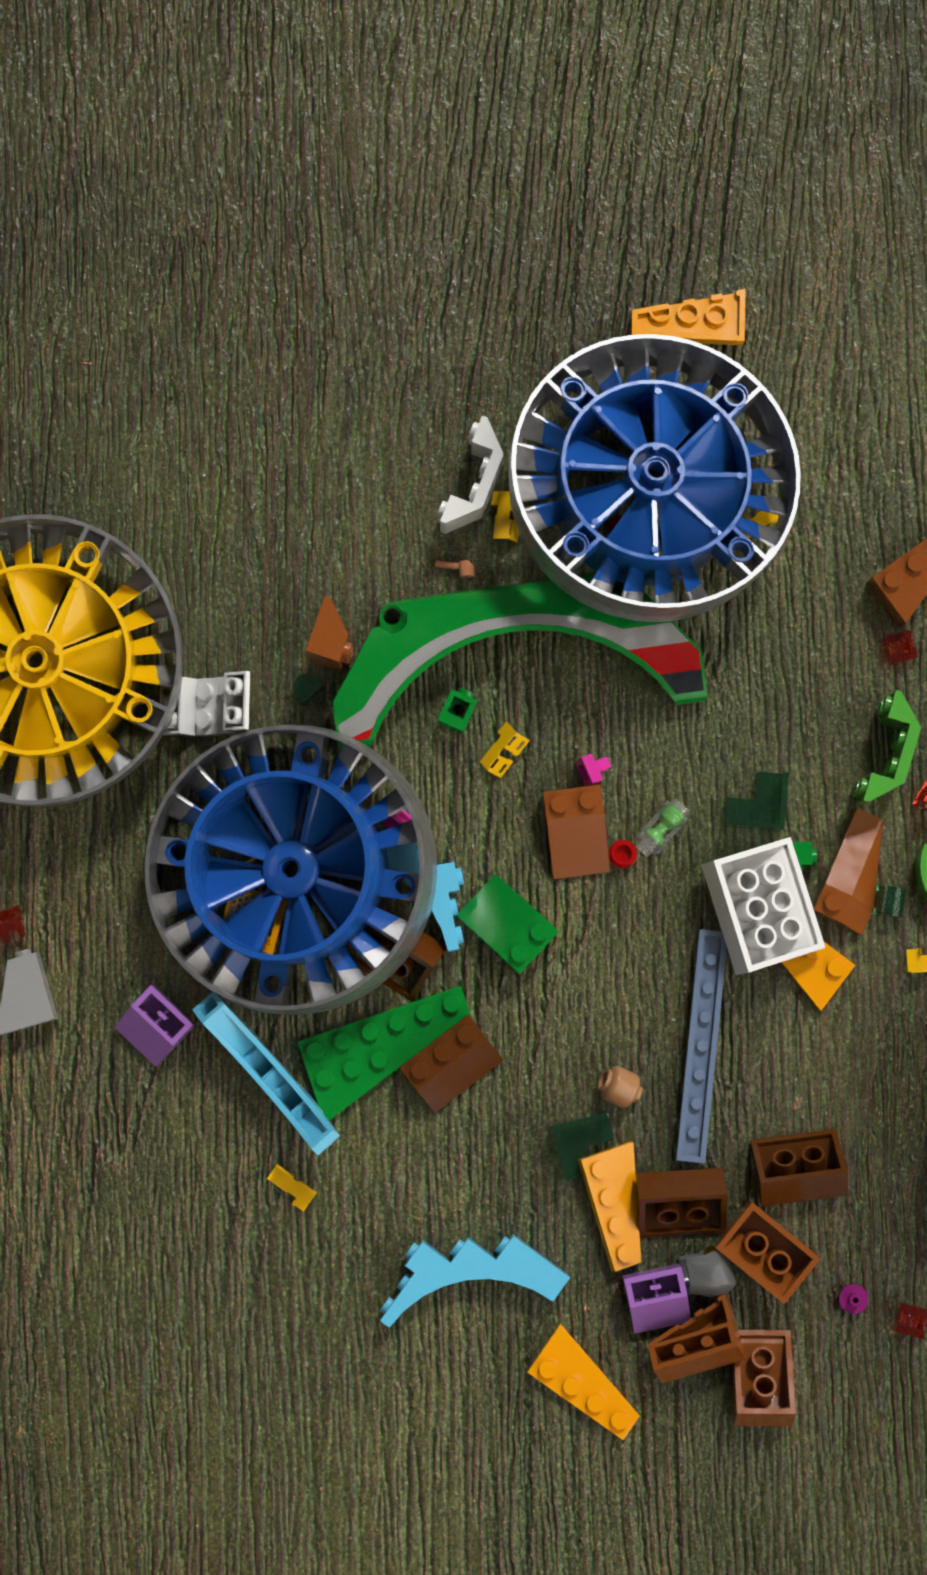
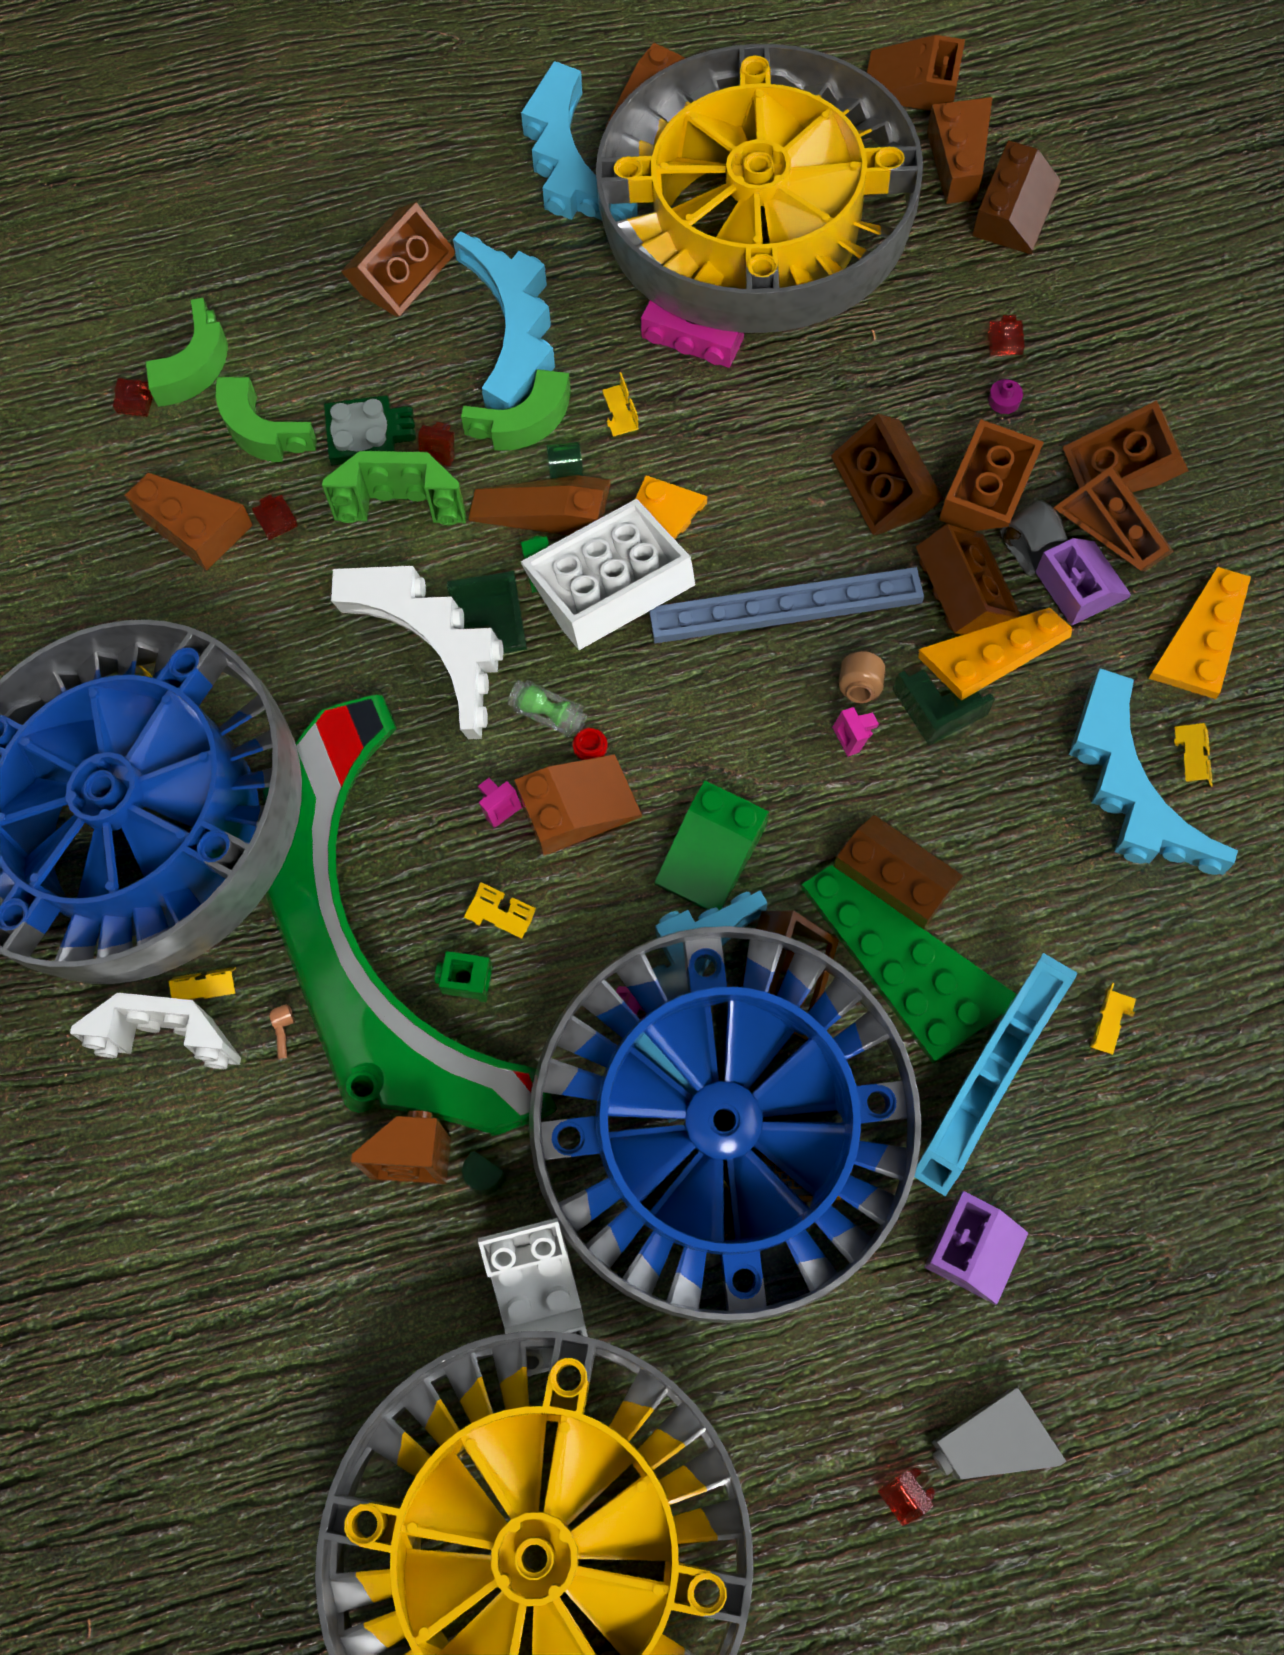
camera: 100 degrees left, 15 degrees down
none -> white arch [331,566,504,739]
none -> dark pink tile [832,707,879,757]
none -> yellow piece [1174,723,1213,787]

